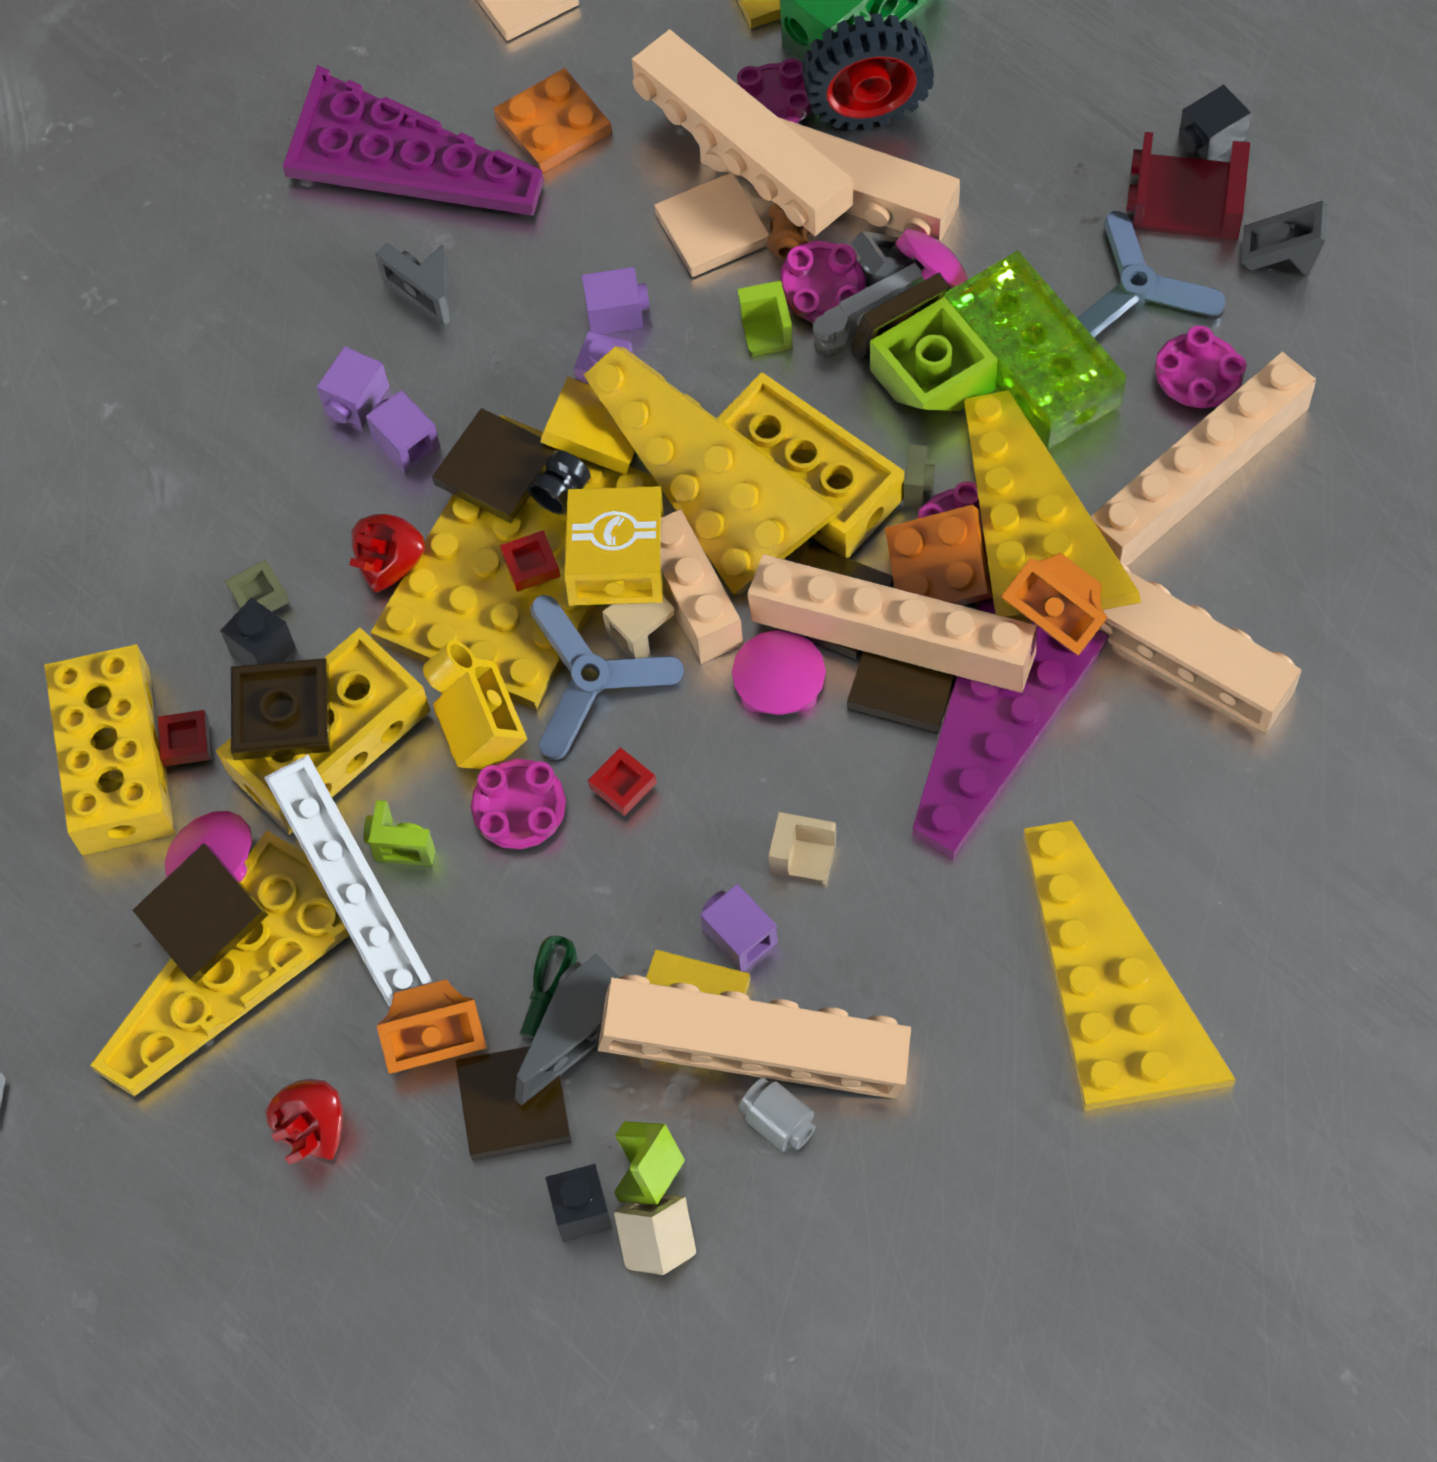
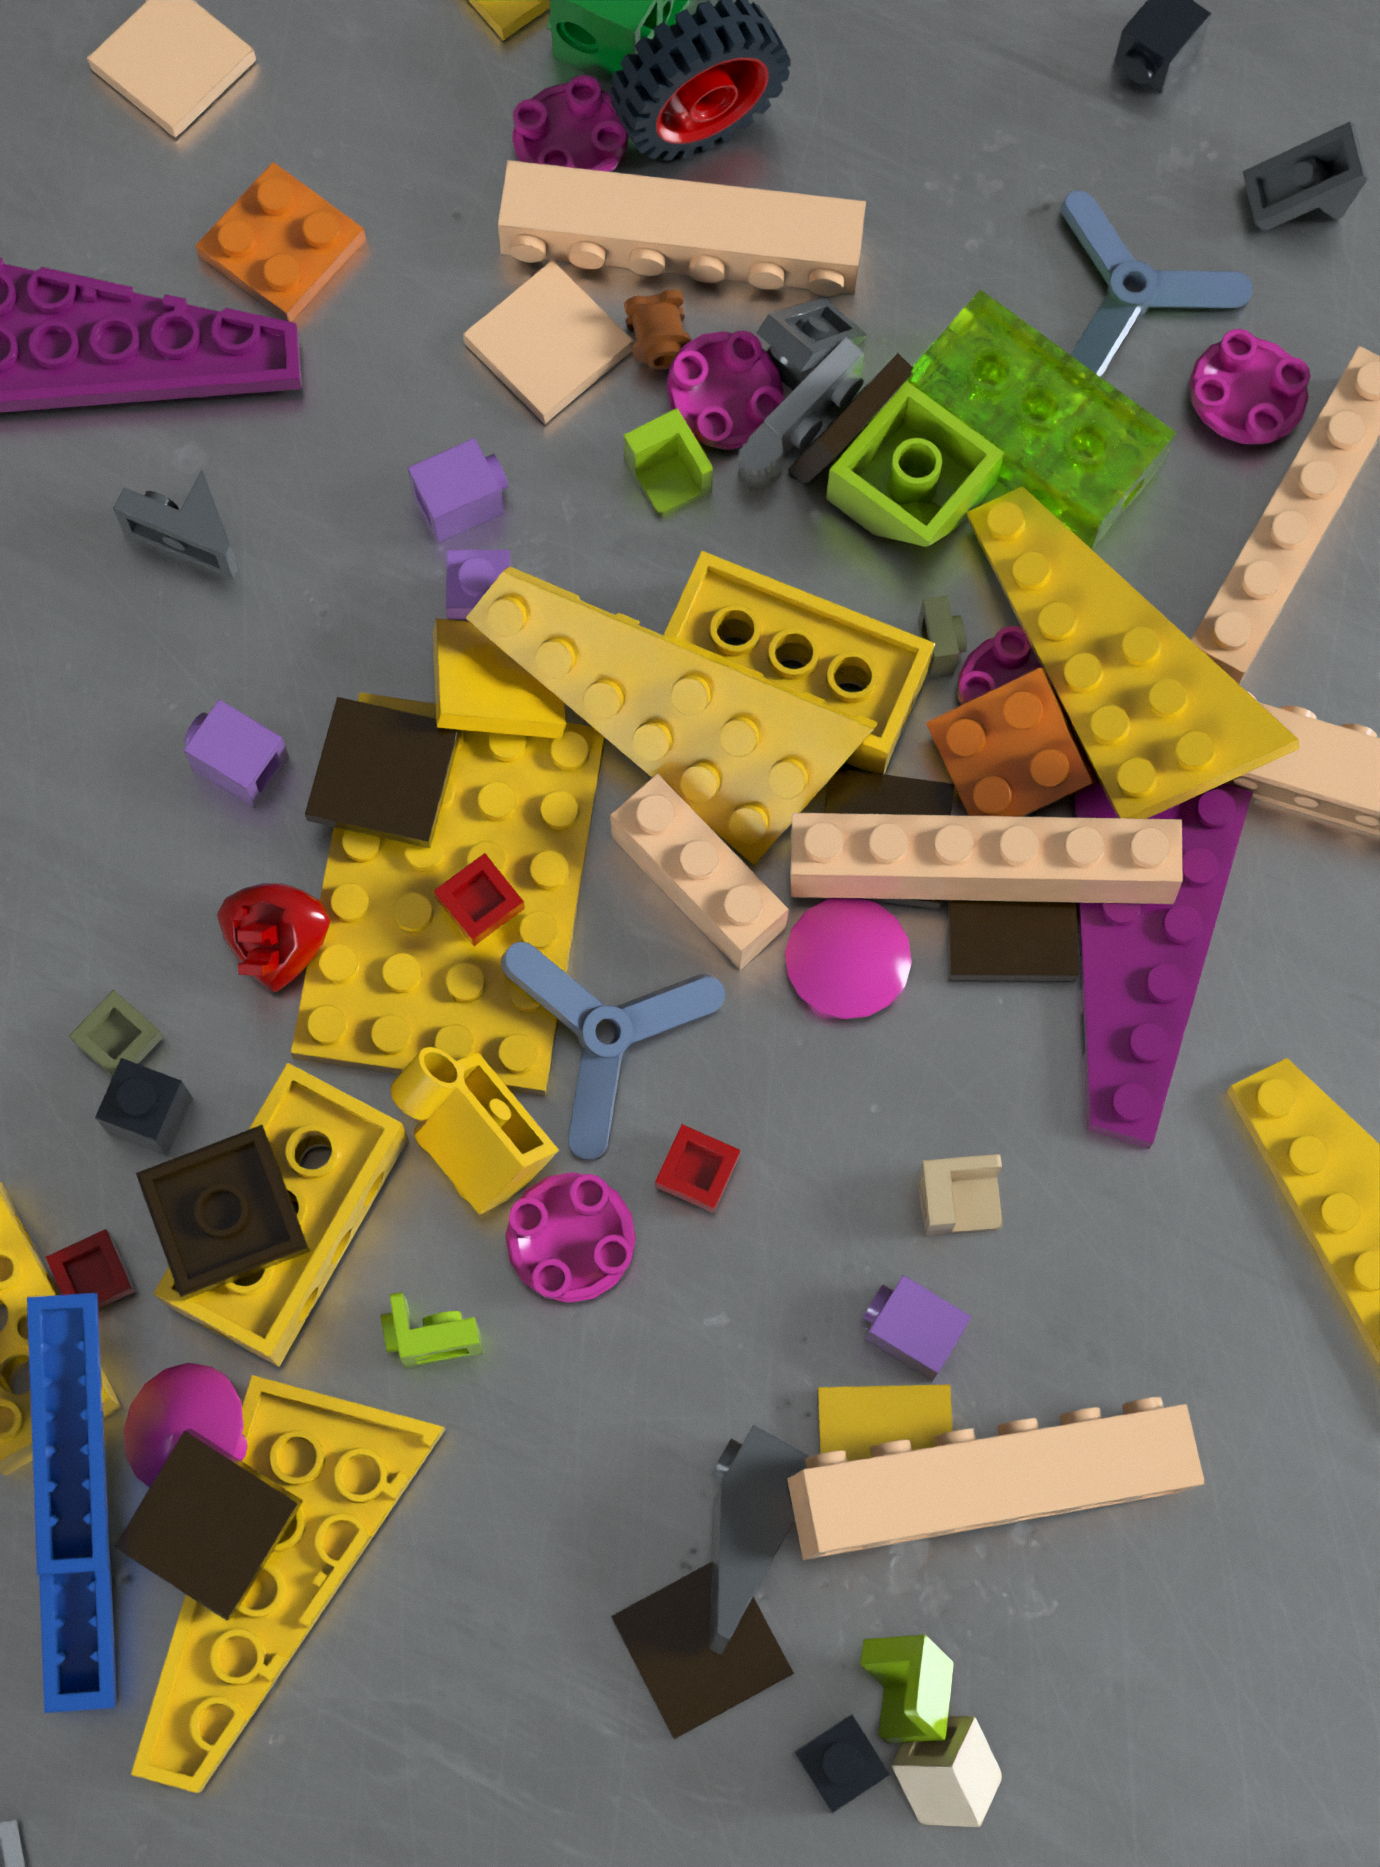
camera: 25 degrees left, 10 degrees up
white tile [264,755,433,1009] -> none
red piece [265,1079,343,1165] -> none
medium lavender brick [317,346,389,428] -> none
orange slope [376,979,487,1074] -> none
dark green piece [519,936,577,1040] -> none
black wheel [527,450,591,515] -> none
yellow panel [564,486,664,606] -> none
tan panel [602,596,674,658] -> none
light nougat brick [632,29,853,236] -> none
light grey brick [738,1078,816,1152] -> none
dark pink dish [895,228,971,297] -> none
orange slope [1000,553,1108,656] -> none
dark red panel [1126,132,1250,240] -> none
none -> blue slope [27,1293,117,1713]

